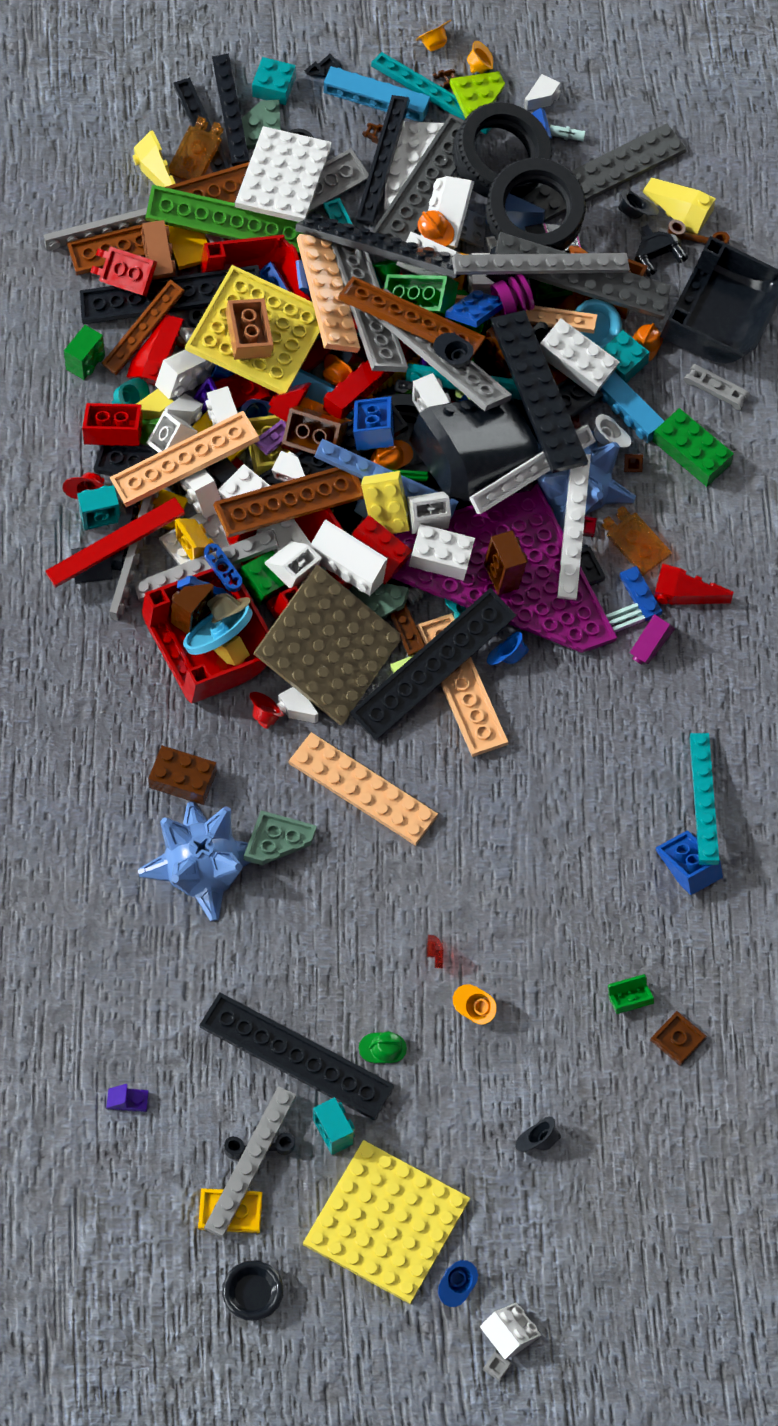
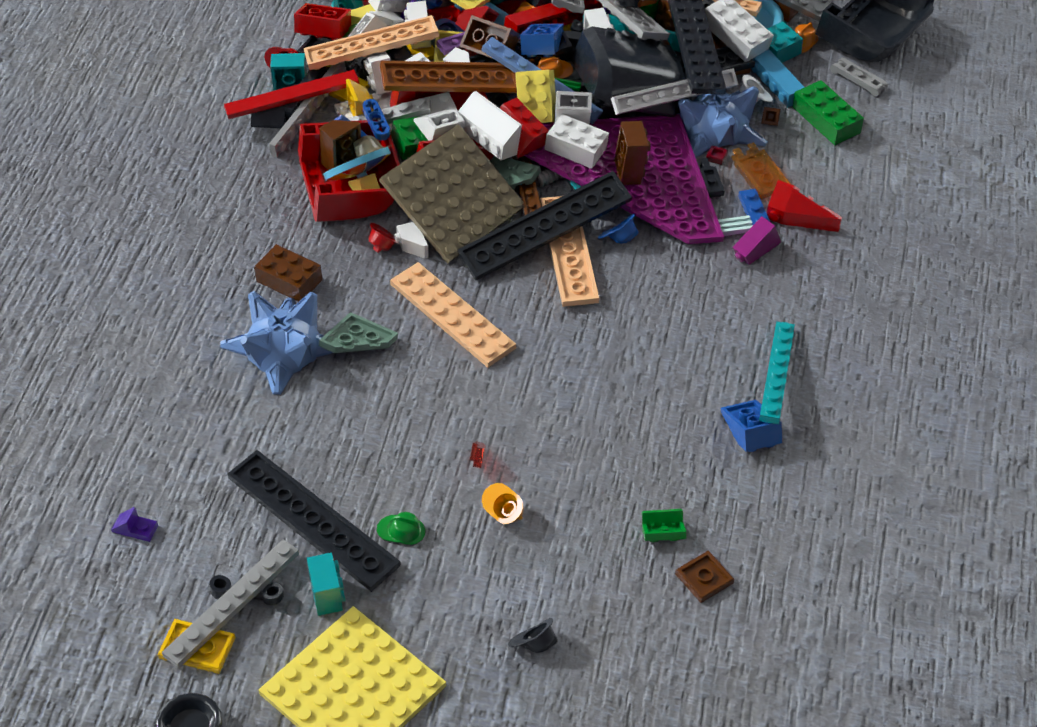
camera: 15 degrees right, 15 degrees down
white plate [557,454,591,600] -> none

